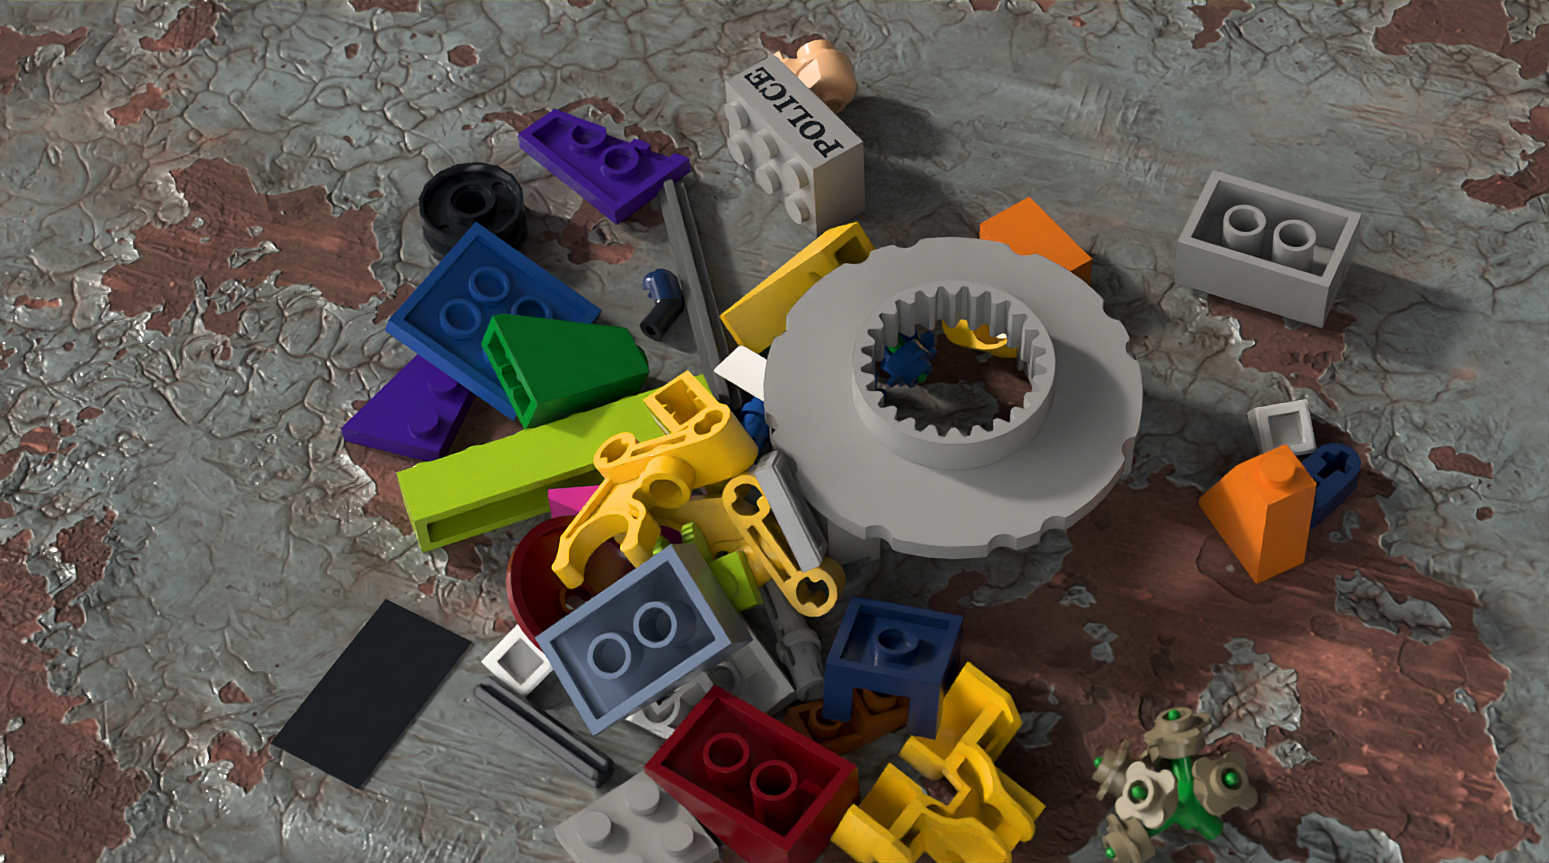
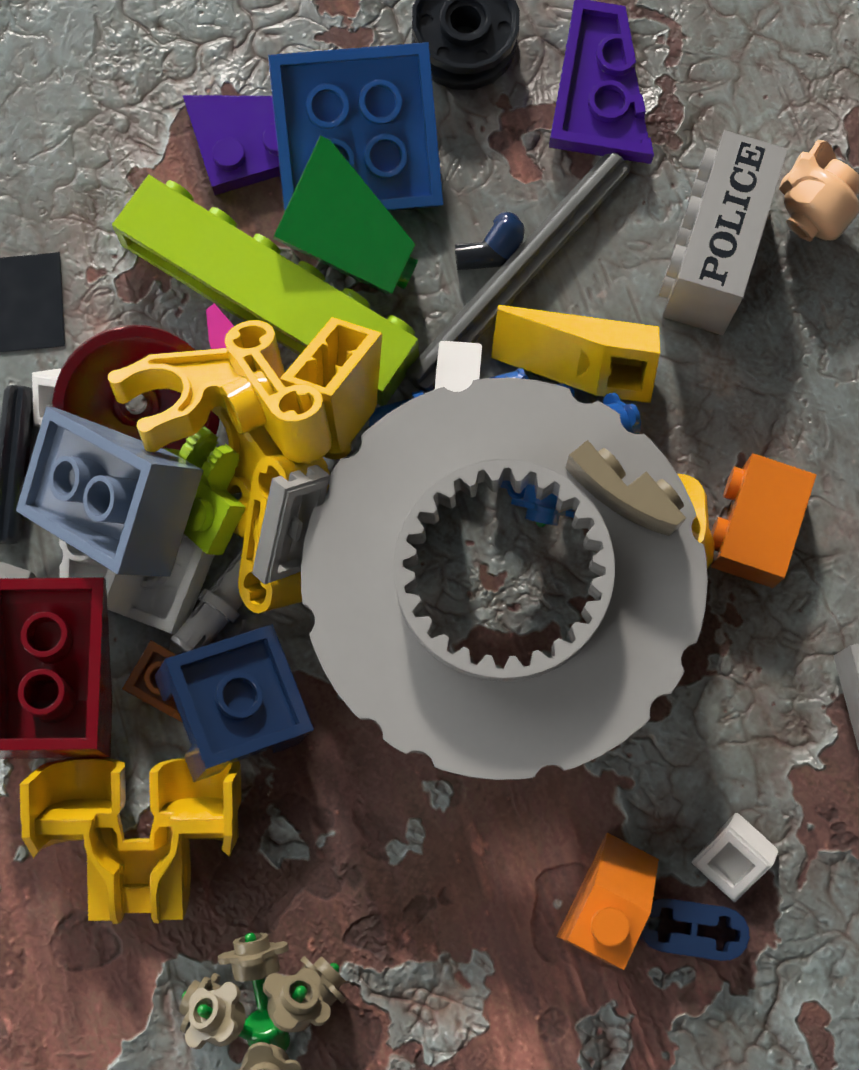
camera: 50 degrees right, 25 degrees up
none -> dark tan slope [565,440,686,536]

